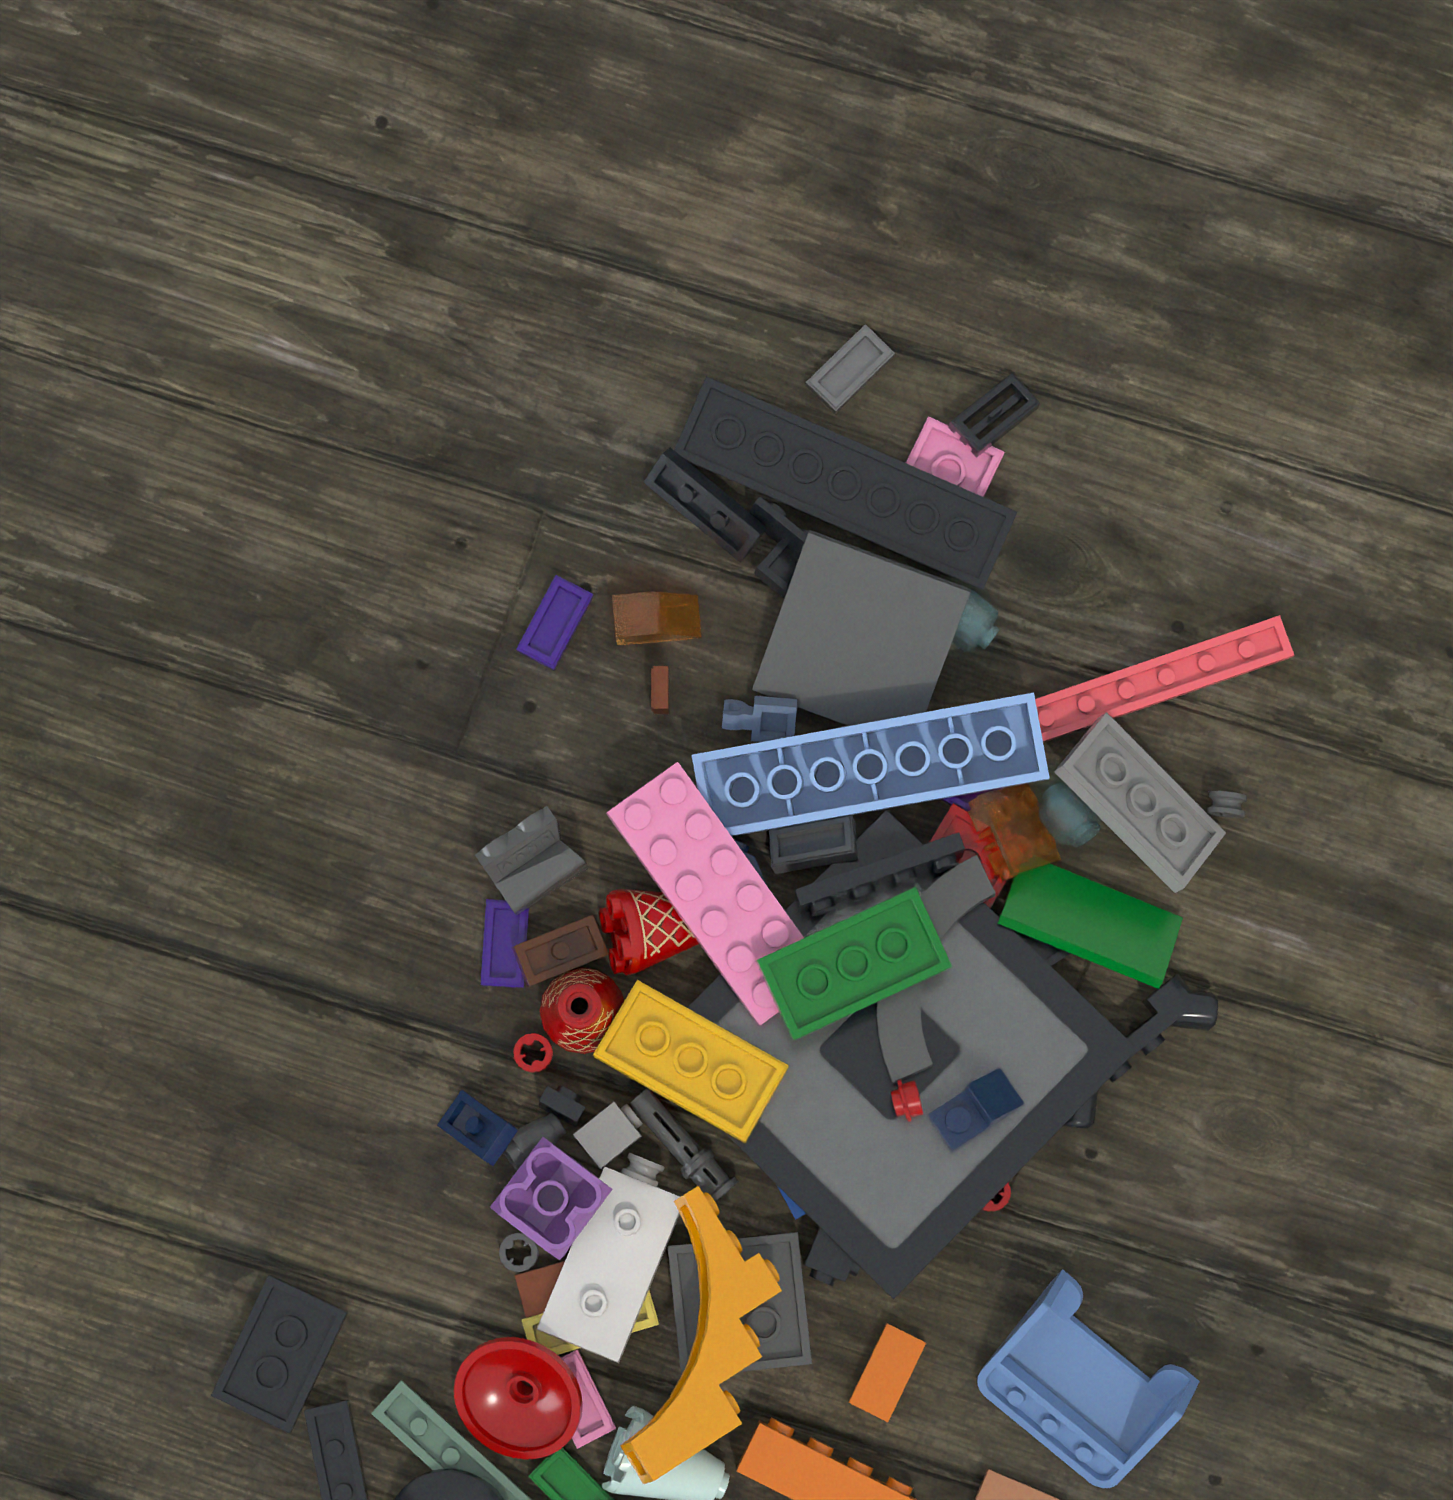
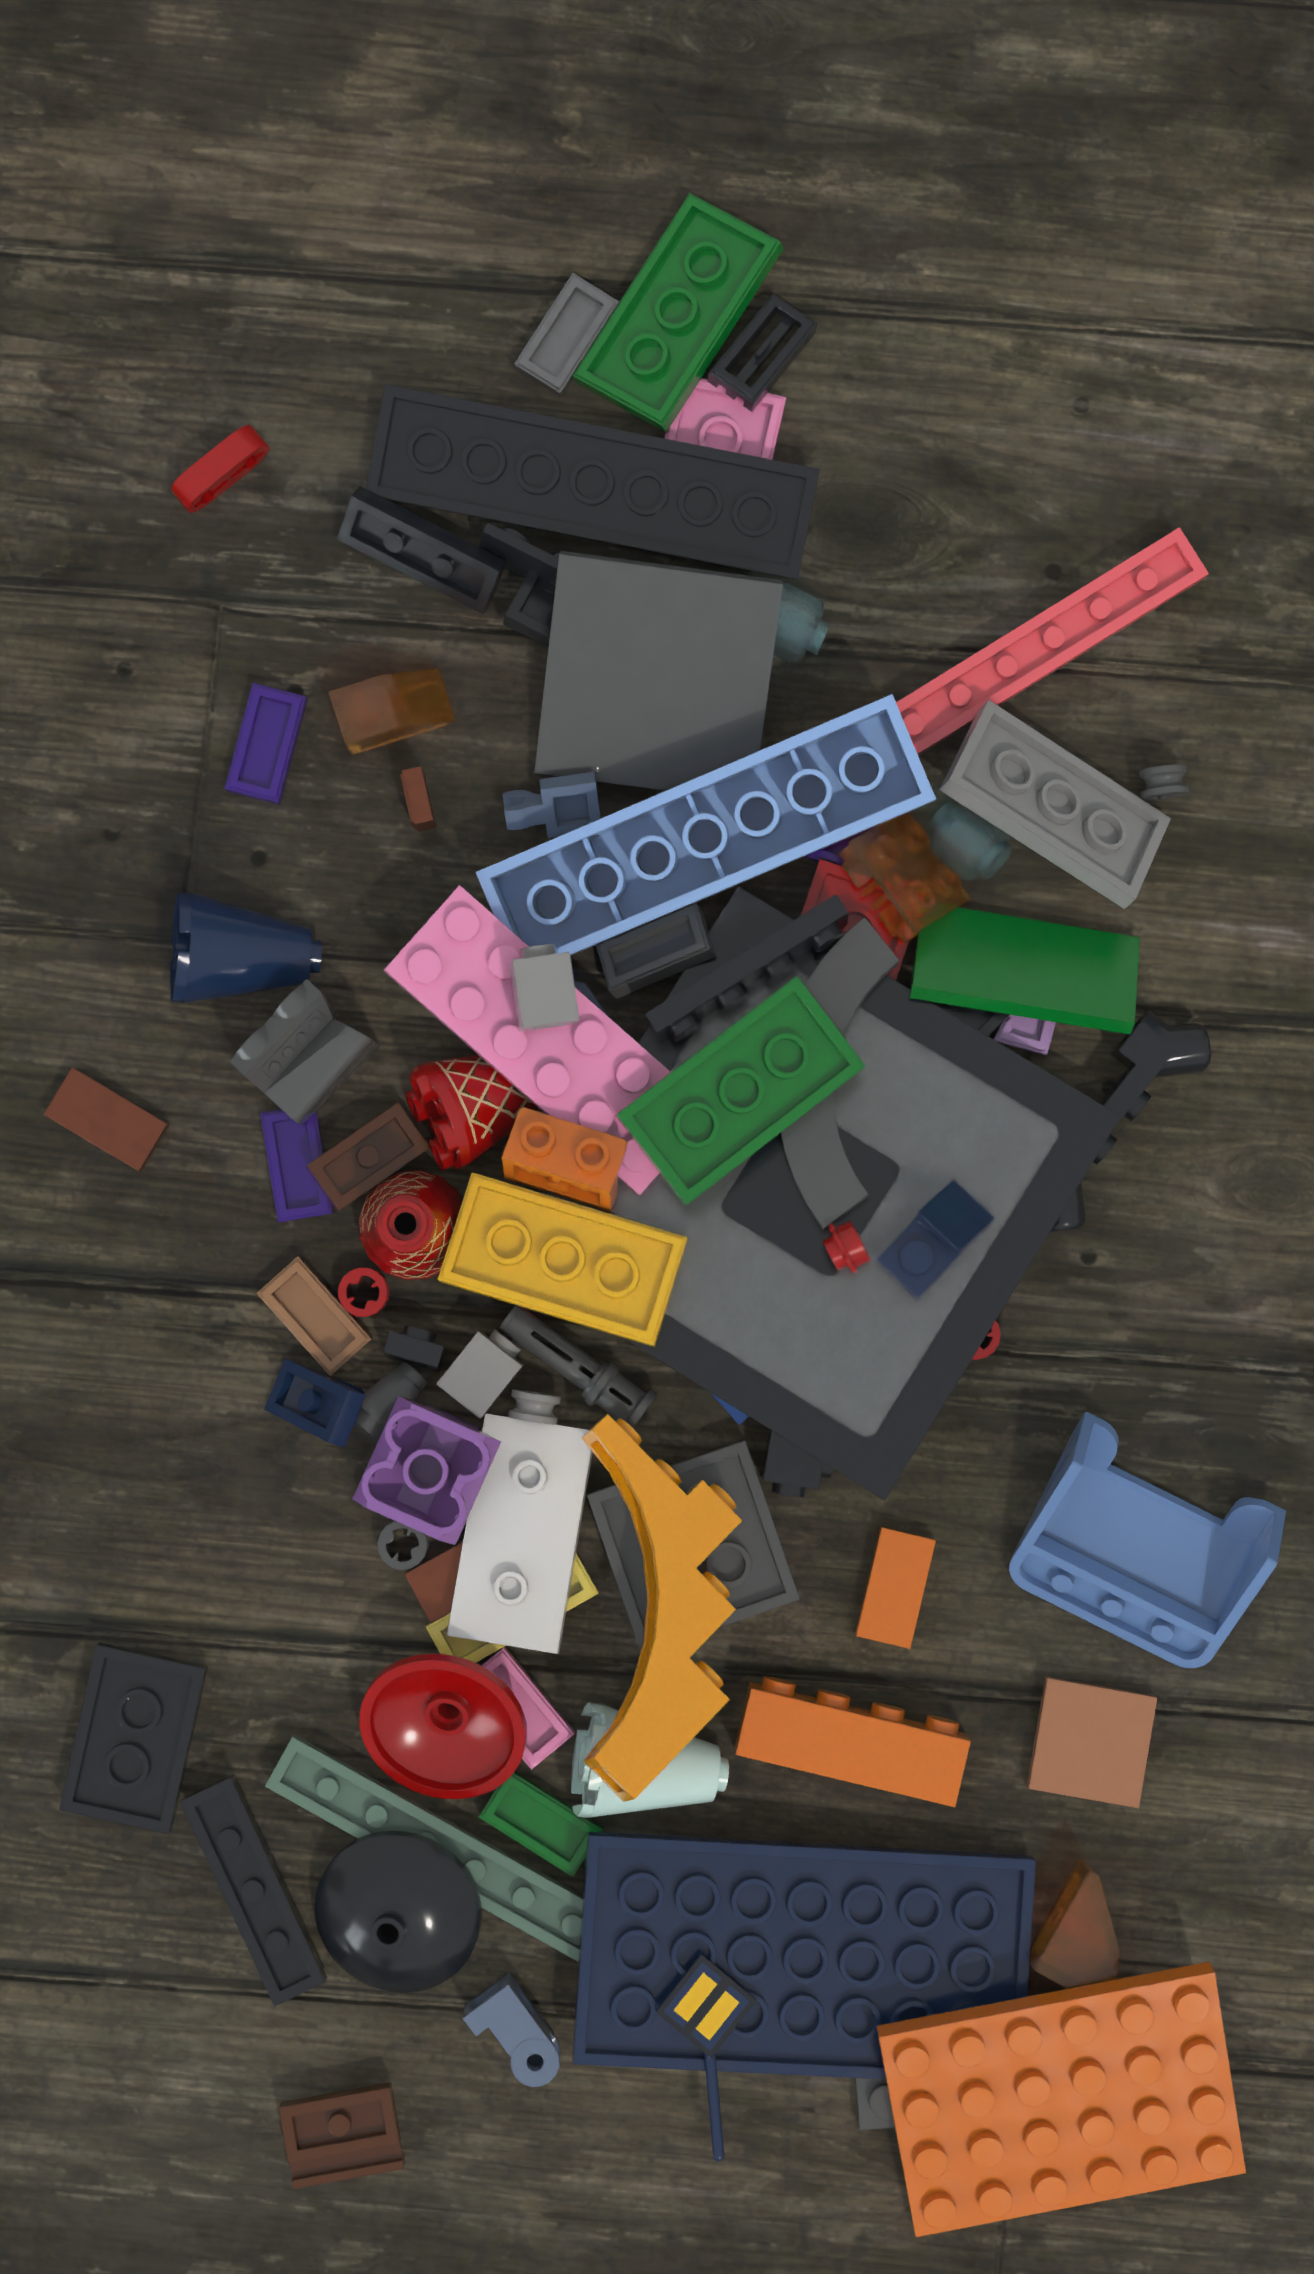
camera: 15 degrees left, 5 degrees up
none -> copper tile [43,1067,170,1172]
none -> dark blue cone [170,892,322,1004]
none -> red beam [171,424,270,513]
none -> medium nougat tile [256,1256,373,1376]
none -> orange bracket [502,1108,627,1213]
none -> light grey brick [509,944,579,1032]
none -> green tile [572,193,784,433]
none -> lavender tile [993,1015,1056,1056]

